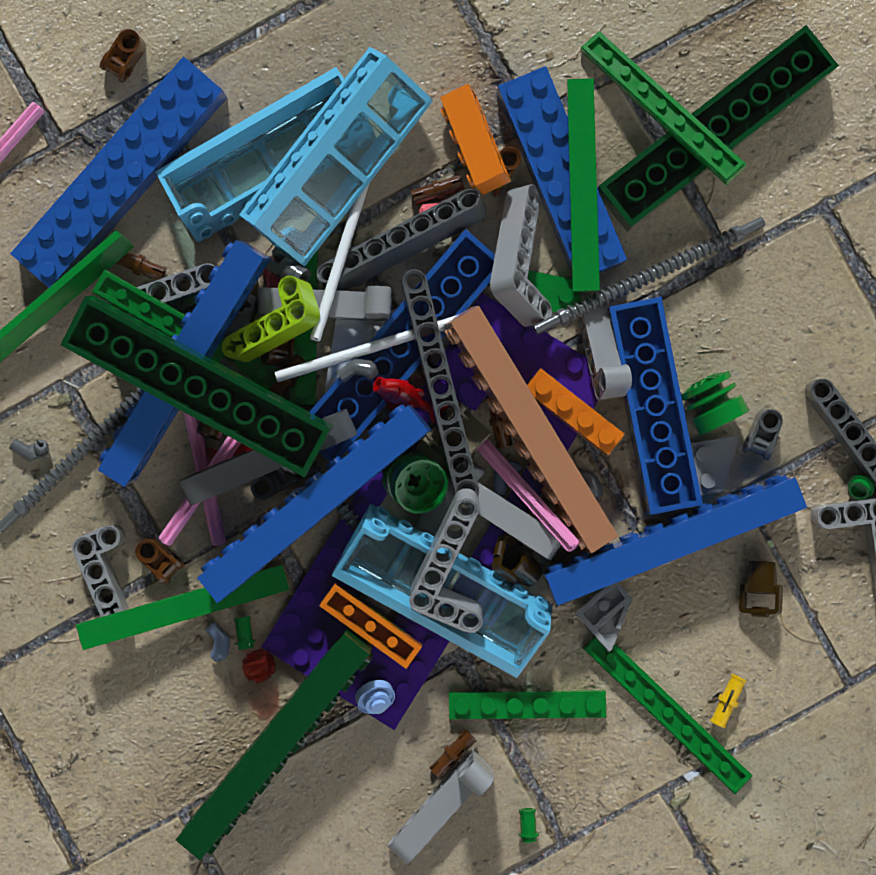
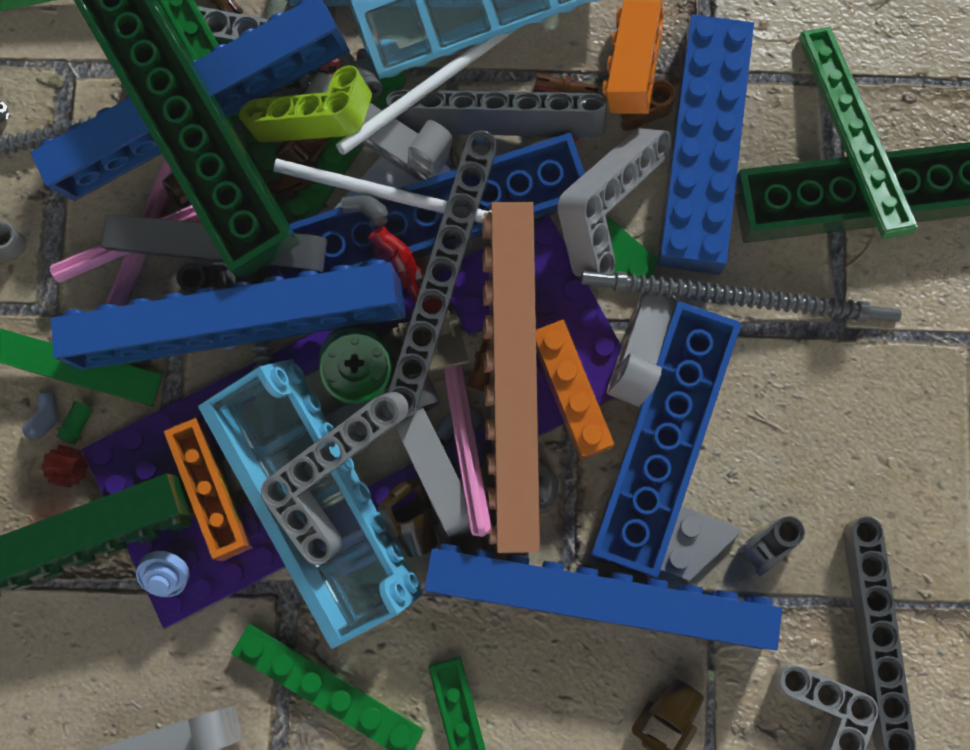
camera: 30 degrees right, 10 degrees down
reddish brown piece [135,538,186,586] -> none
reddish brown pin [429,729,477,779] -> none
green tile [566,78,600,292] -> none
light grey wing [575,582,632,652] -> none
green wheel [681,370,749,435] -> none
green plate [848,475,875,500] -> none

